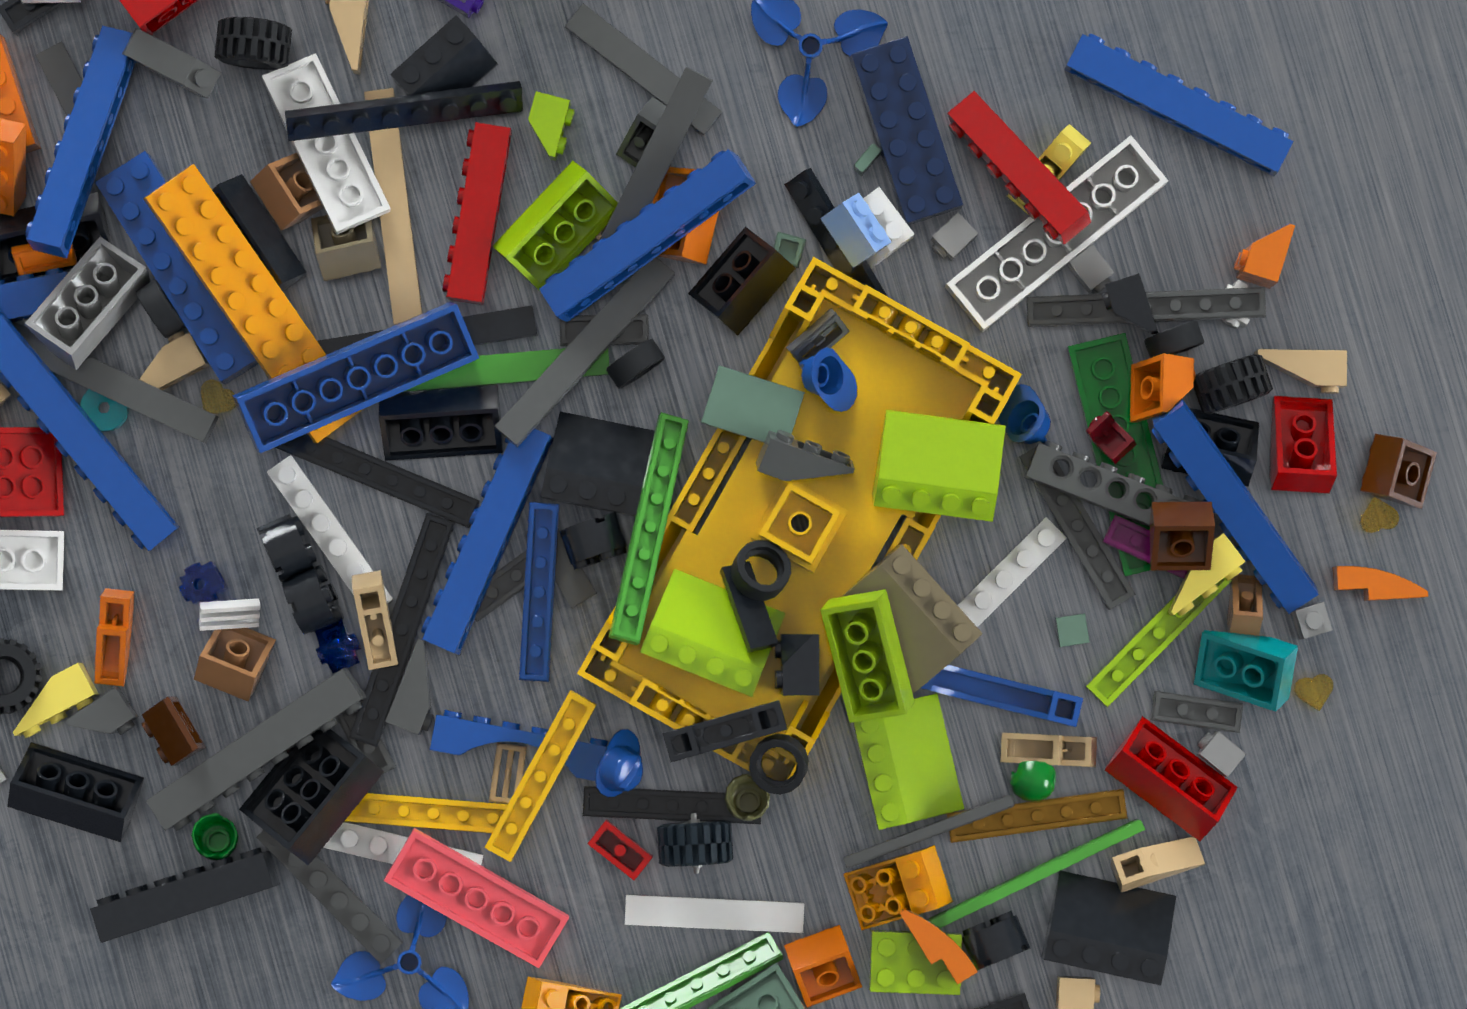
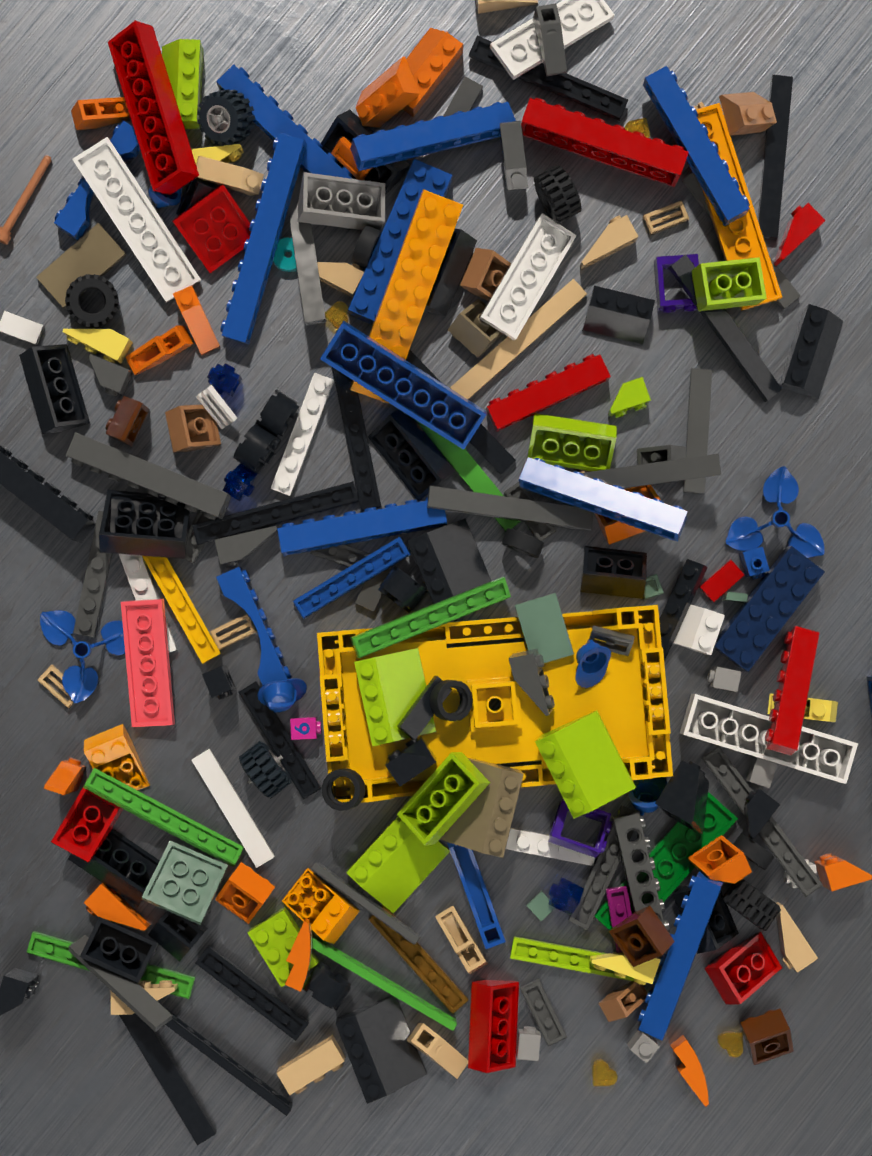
camera: 50 degrees right, 0 degrees up
green hair [191,813,239,861] -> none
black plate [285,81,523,142] -> none
tan slope [352,570,398,670] -> none
yellow plate [484,690,597,862] -> none
red brick [587,819,653,881] -> none
black slope [662,700,787,762] -> none
olive hair [724,774,770,821] -> none
light blue brick [820,193,891,268] -> none
green hair [1010,761,1056,802] -> none
dark red bracket [1086,411,1137,464] -> none
teal slope [1194,630,1298,712] -> none
none -> orange slope [173,285,220,355]
none -> black brick [202,666,237,700]
none -> dark pink brick [290,717,322,740]
none -> dark purple window [548,798,612,858]
none -> clear blue brick [548,877,584,915]
none -> black slope [655,760,709,835]
none -> red tile [699,560,745,603]
none -> blue brick [739,547,770,580]

